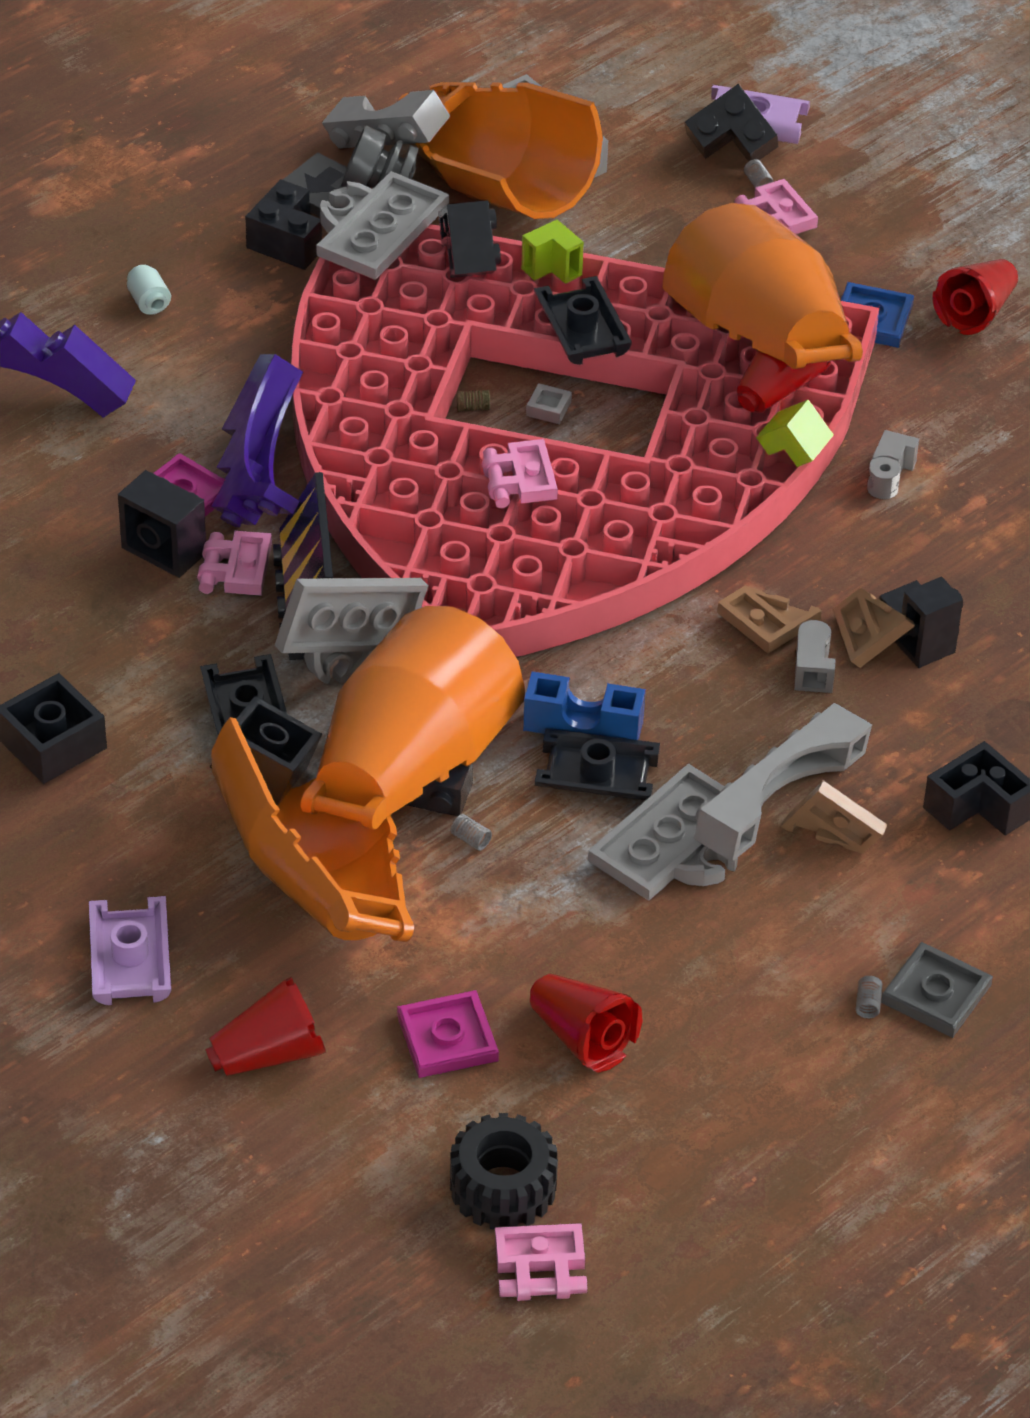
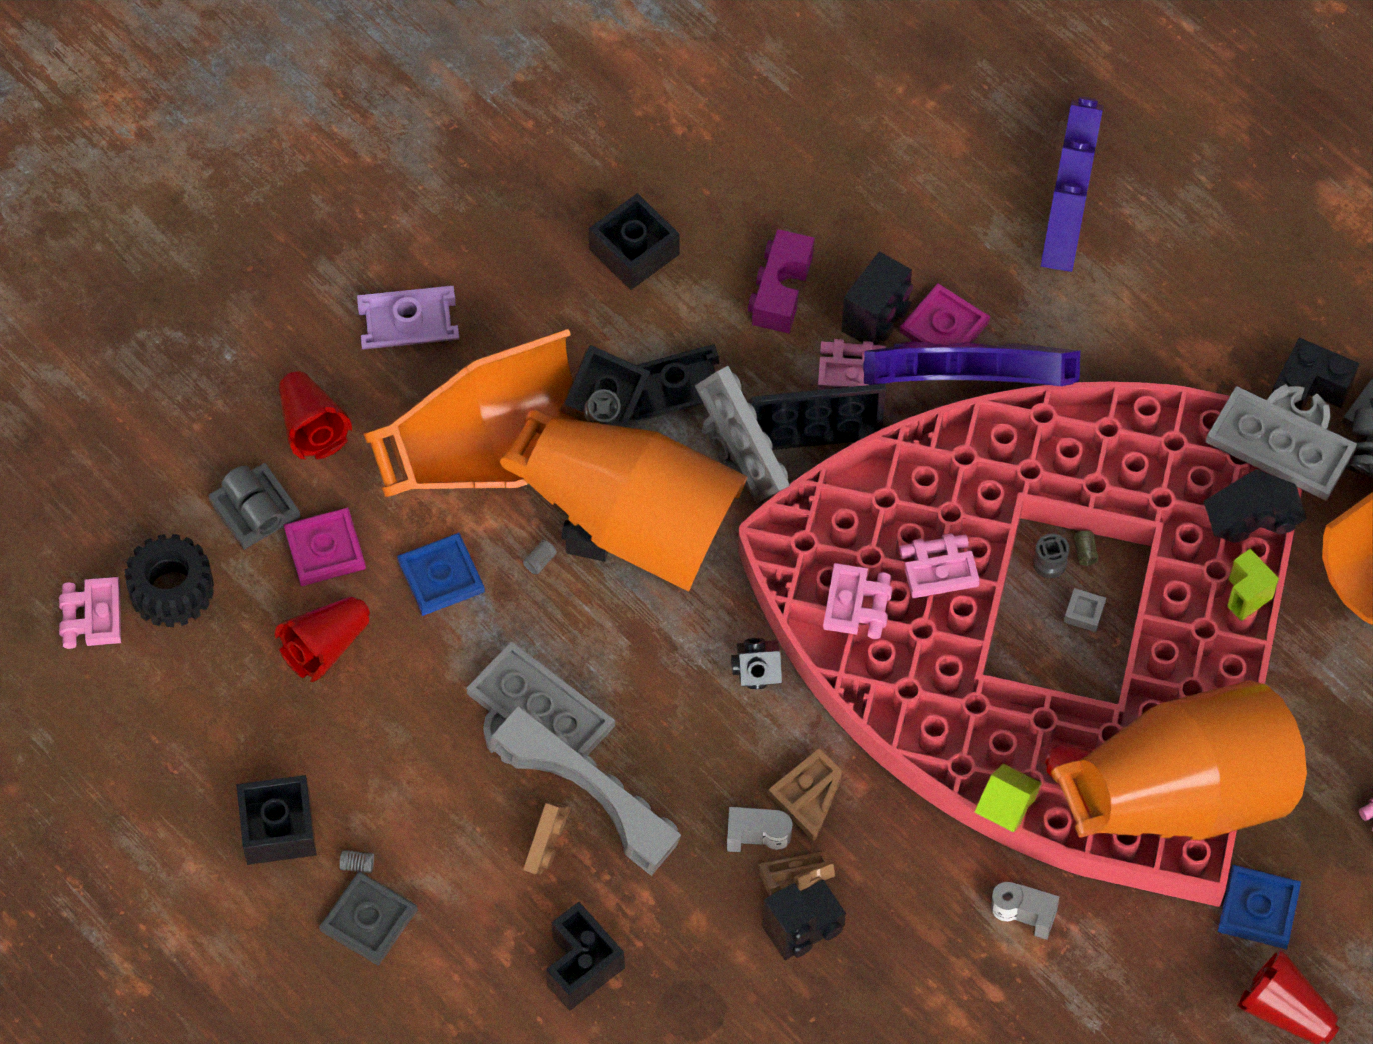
camera: 90 degrees right, 15 degrees up
light aqua brick [127,265,171,315] -> none
blue arch [523,671,646,740] -> none
black piece [534,276,632,365] -> none
black piece [535,728,660,800] -> none
none -> dark grey plate [208,463,301,550]
none -> black brick [236,775,317,865]
none -> blue tile [397,533,485,616]
none -> dark grey wheel [583,389,621,425]
none -> brick [731,638,782,689]
none -> magenta arch [748,229,815,334]
none -> bright pink plate [823,563,892,639]
none -> dark grey wheel [1033,533,1070,578]

